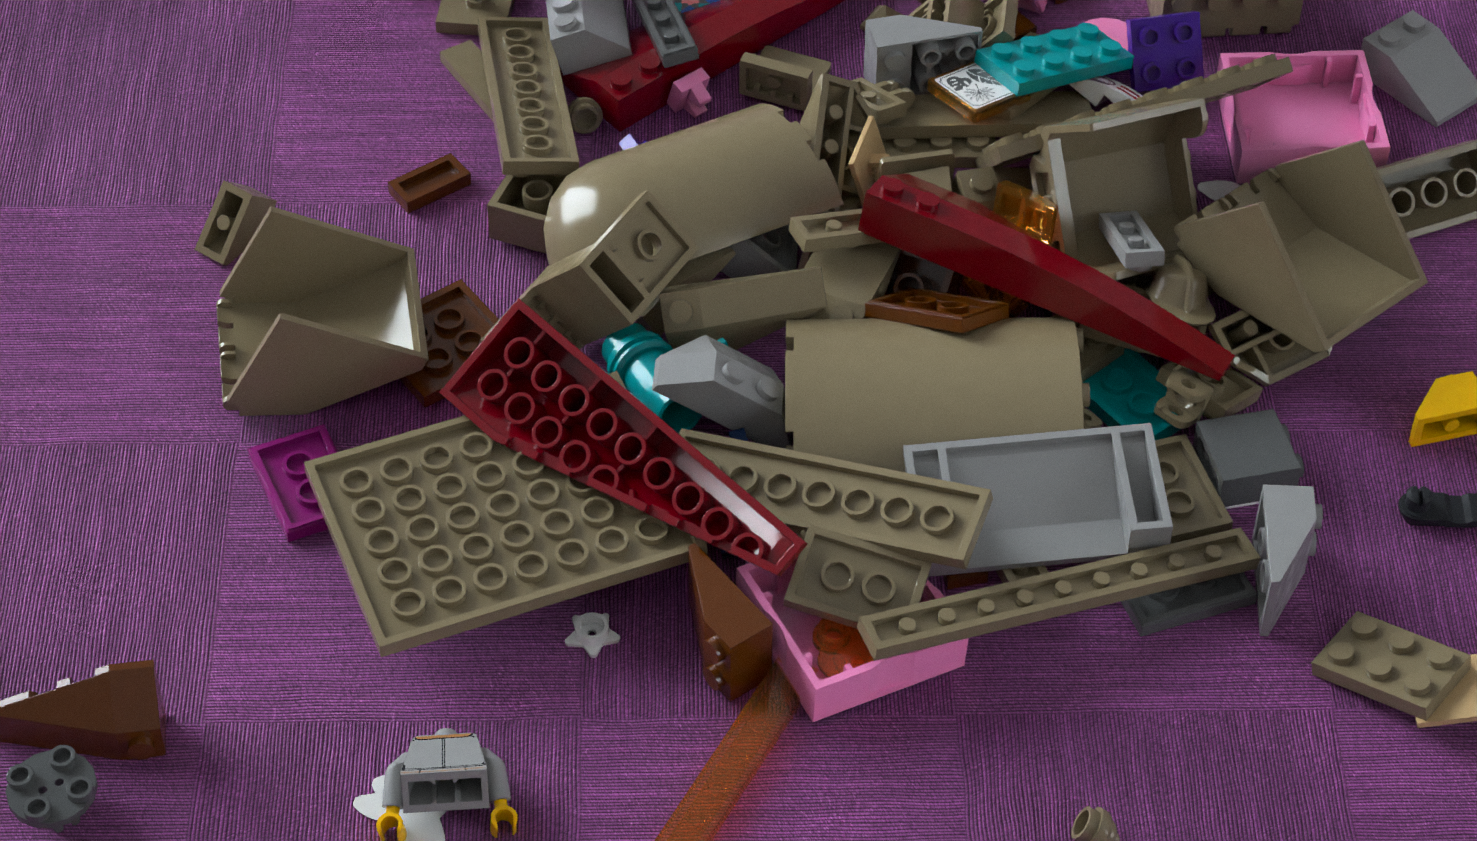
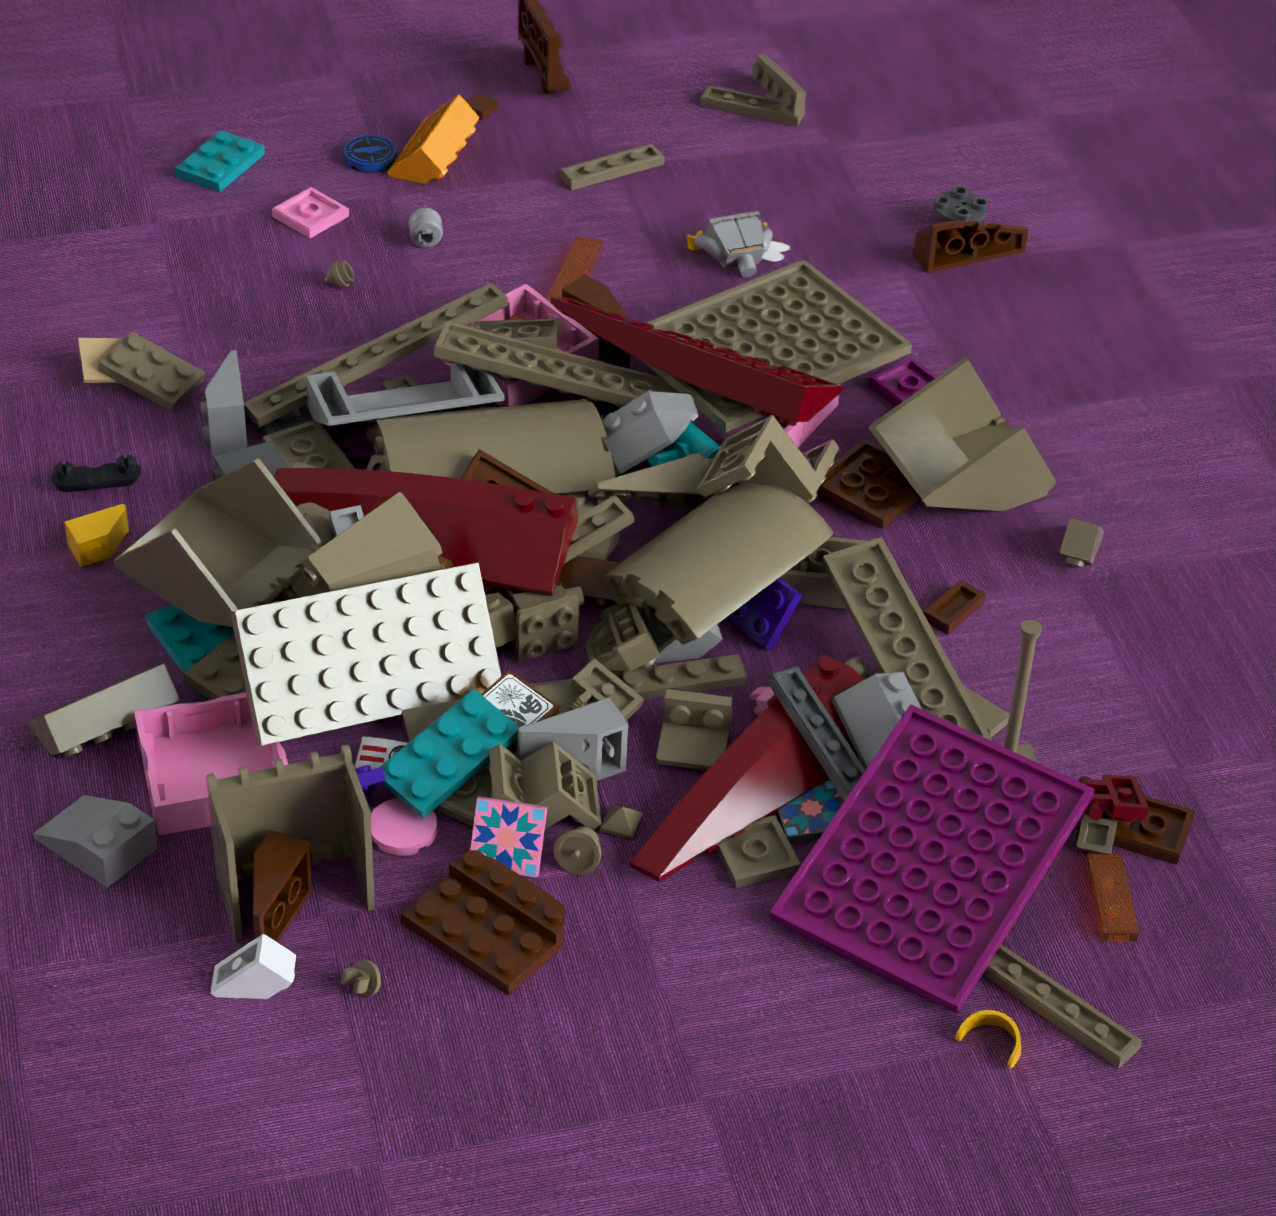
camera: 165 degrees right, 5 degrees down
tan piece [848,116,890,206] -> none

